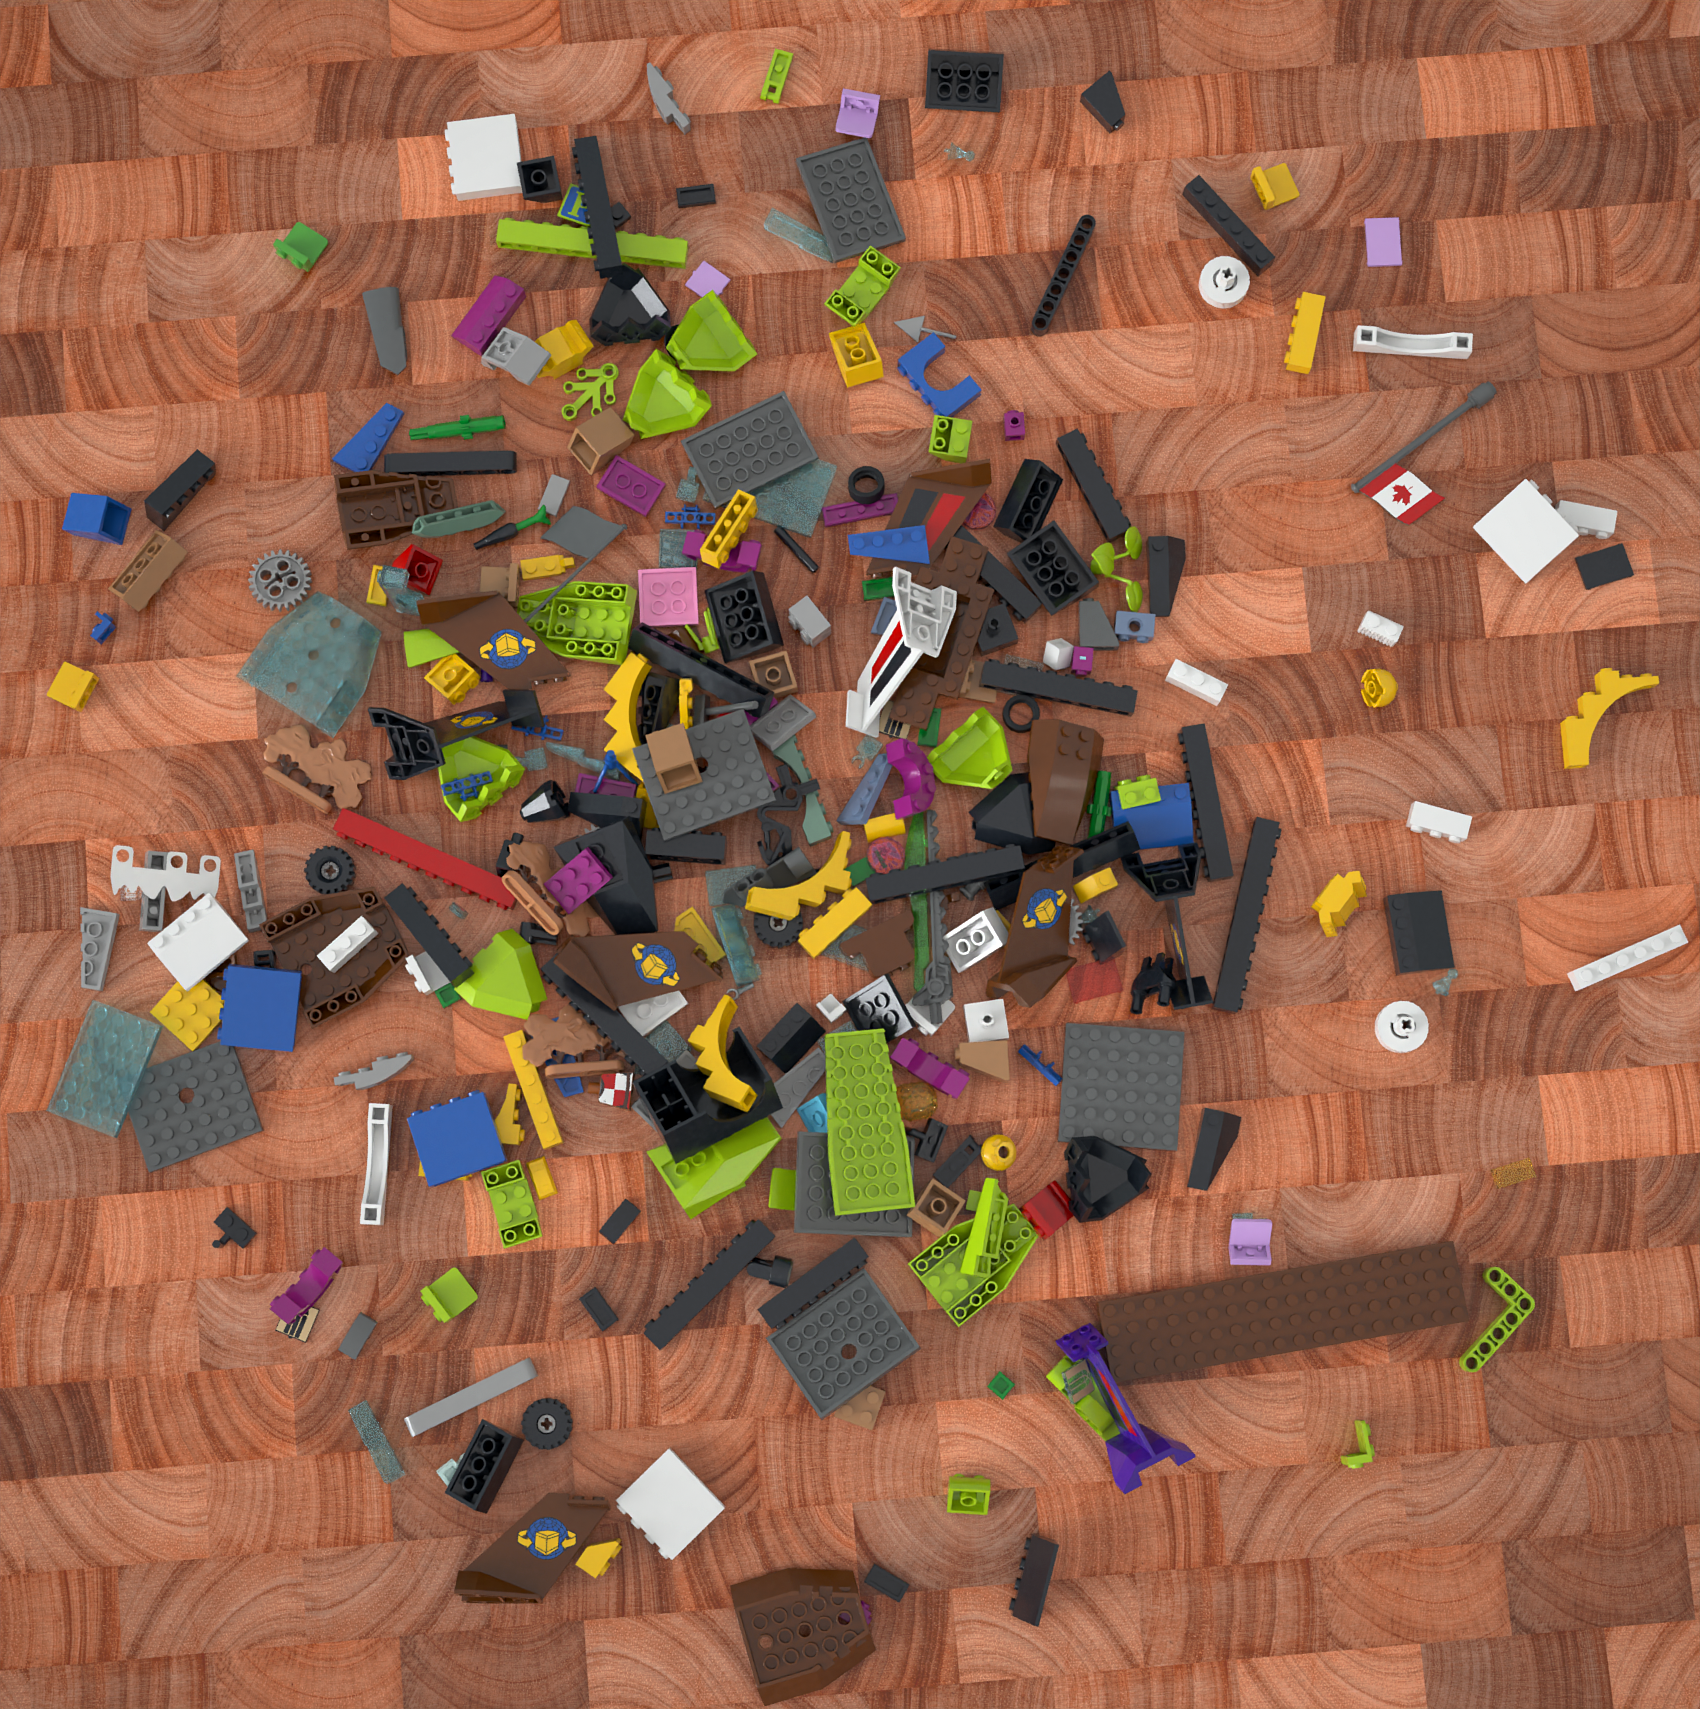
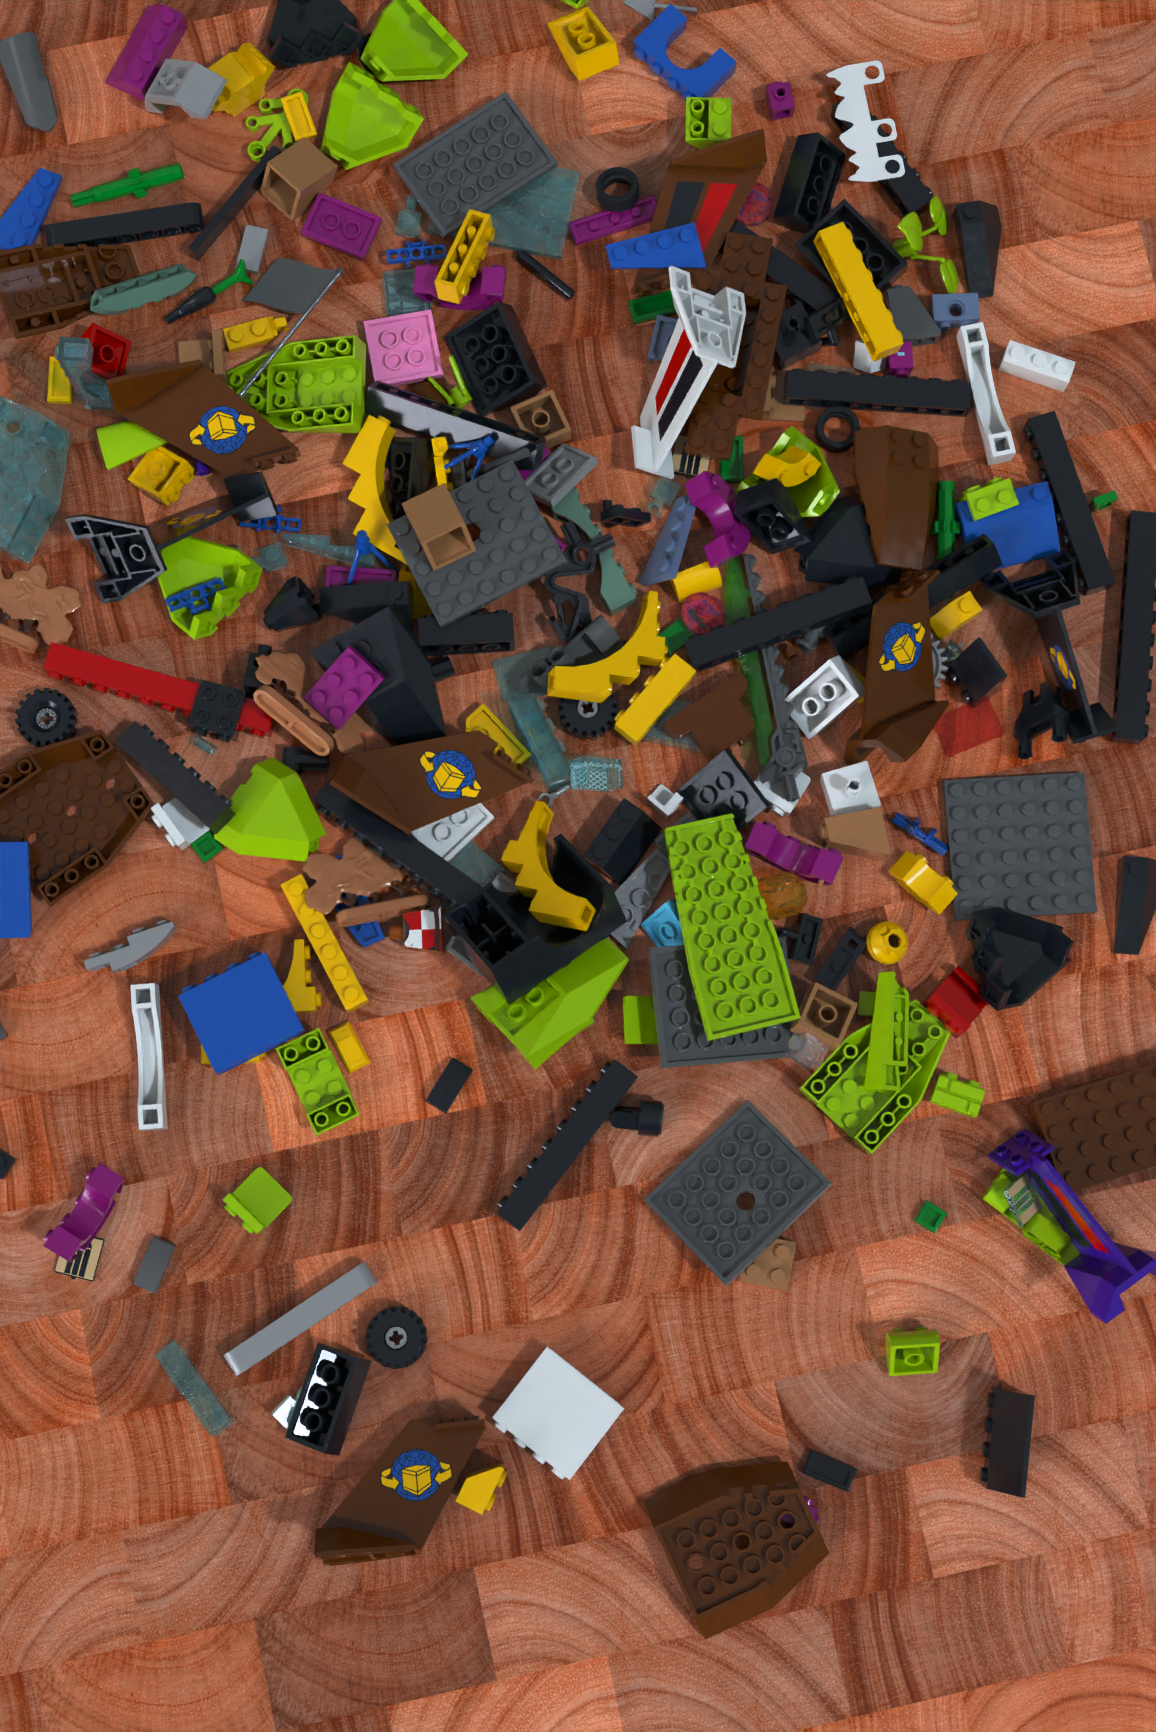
camera: 10 degrees left, 0 degrees up
white brick [317,916,379,973] -> none
black tile [579,1287,619,1332] -> none
black brick [757,1237,869,1330] -> none
light grey brick [788,596,831,648] -> none
none -> black bracket [188,680,246,743]
none -> black tile [189,145,281,261]
none -> yellow tile [280,91,318,142]
none -> blue plant [444,435,495,481]
none -> clear light blue panel [569,756,623,792]
none -> black plate [600,500,651,528]
none -> black slope [734,478,812,554]
none -> yellow brick [753,445,822,487]
none -> clear brick [786,1032,829,1070]
none -> black plate [803,297,850,346]
none -> yellow brick [813,222,904,362]
none -> white piece [826,60,905,182]
none -> yellow brick [888,851,958,915]
none -> lime brick [928,1071,985,1118]
none -> white arch [956,322,1016,466]
none -> green tile [1089,491,1118,512]

